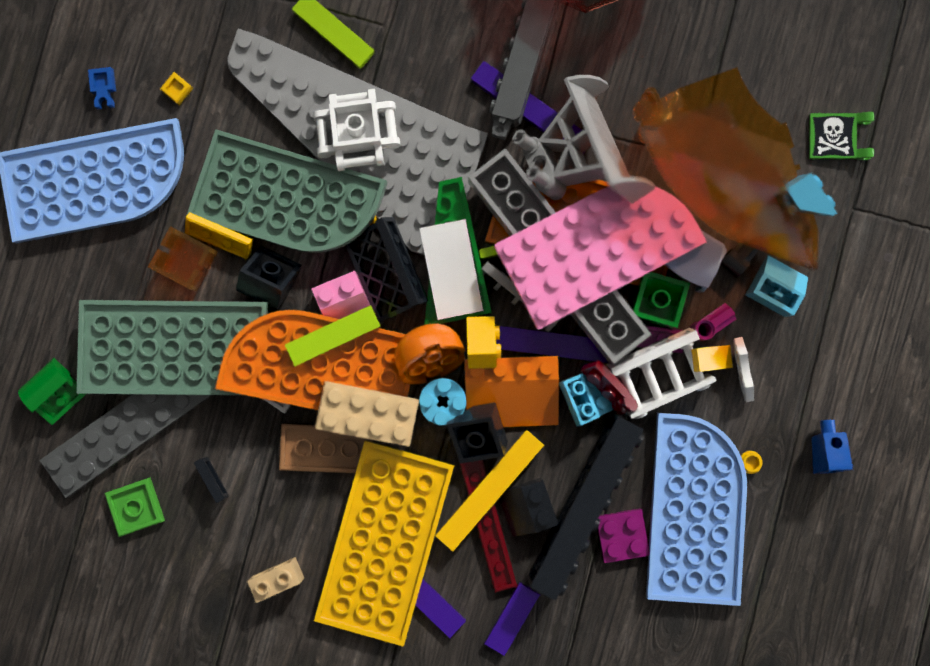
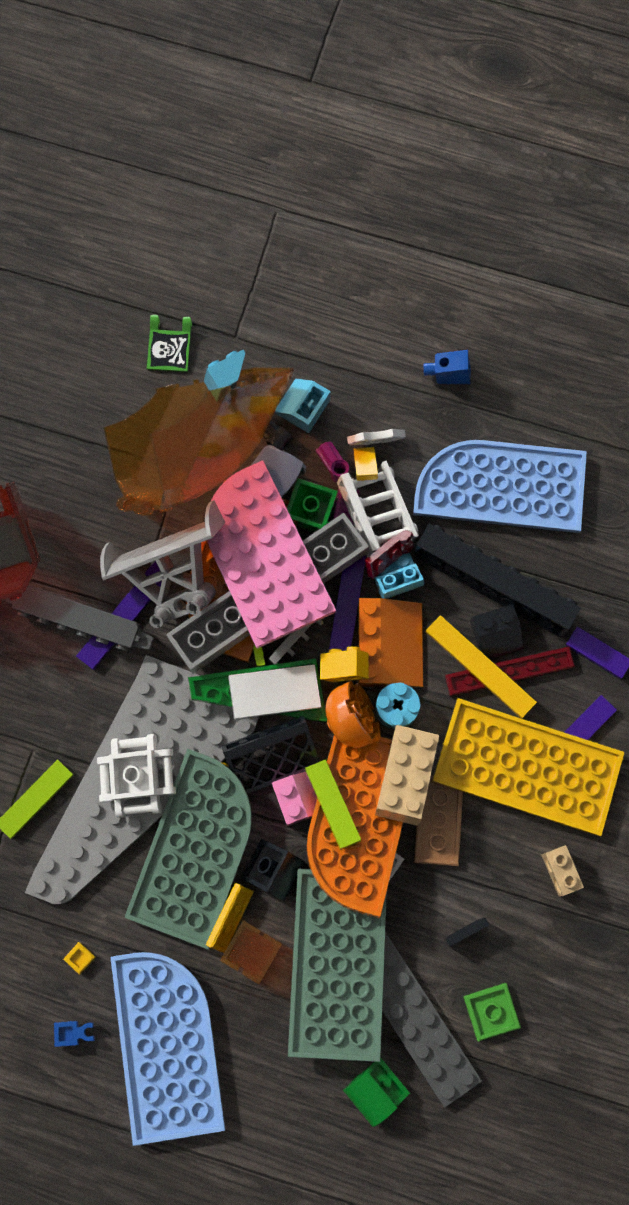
camera: 85 degrees left, 10 degrees down
black slope [446,402,508,463] -> none
magenta plate [597,508,649,563] -> none
yellow plate [741,451,762,474] -> none

